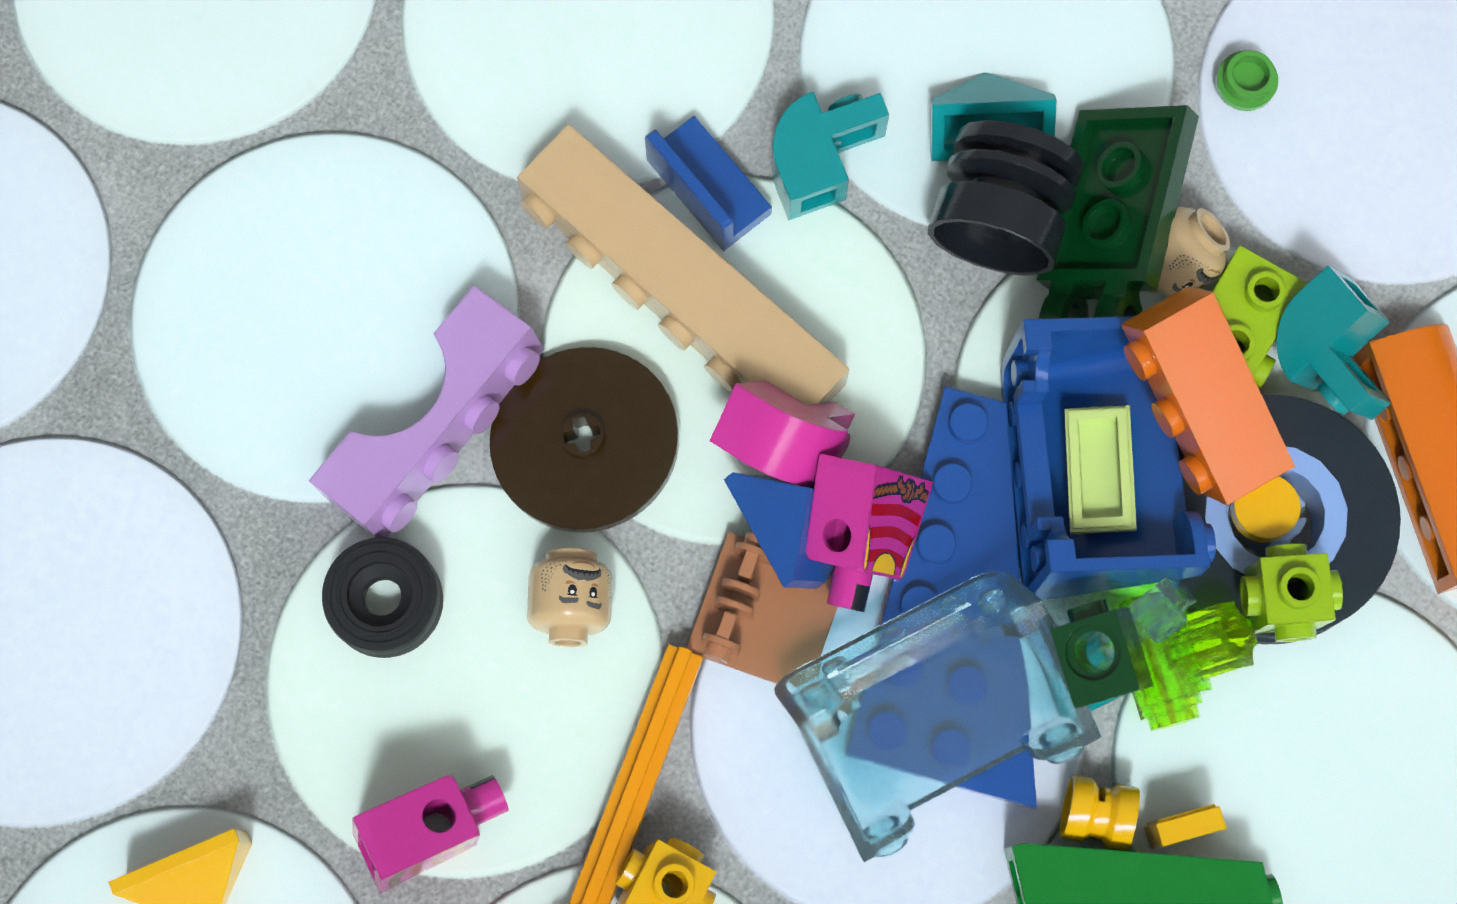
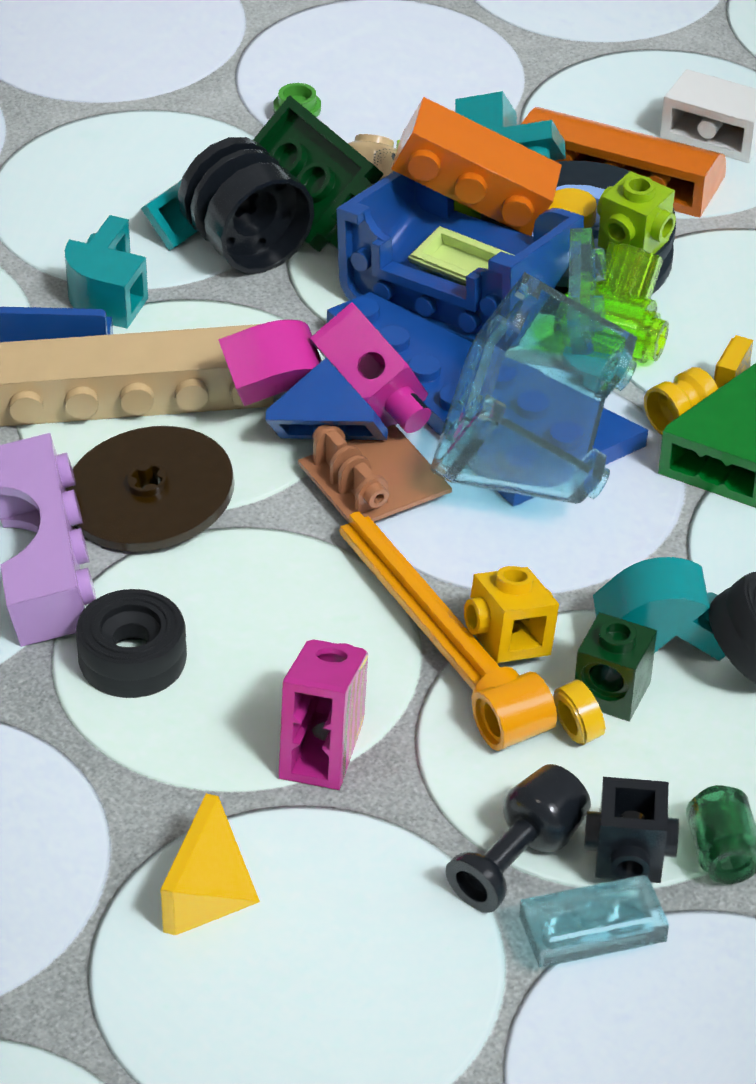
camera: 50 degrees left, 35 degrees down
tan head [527,548,613,647] -> none
dark green brick [1050,599,1154,709] -> none

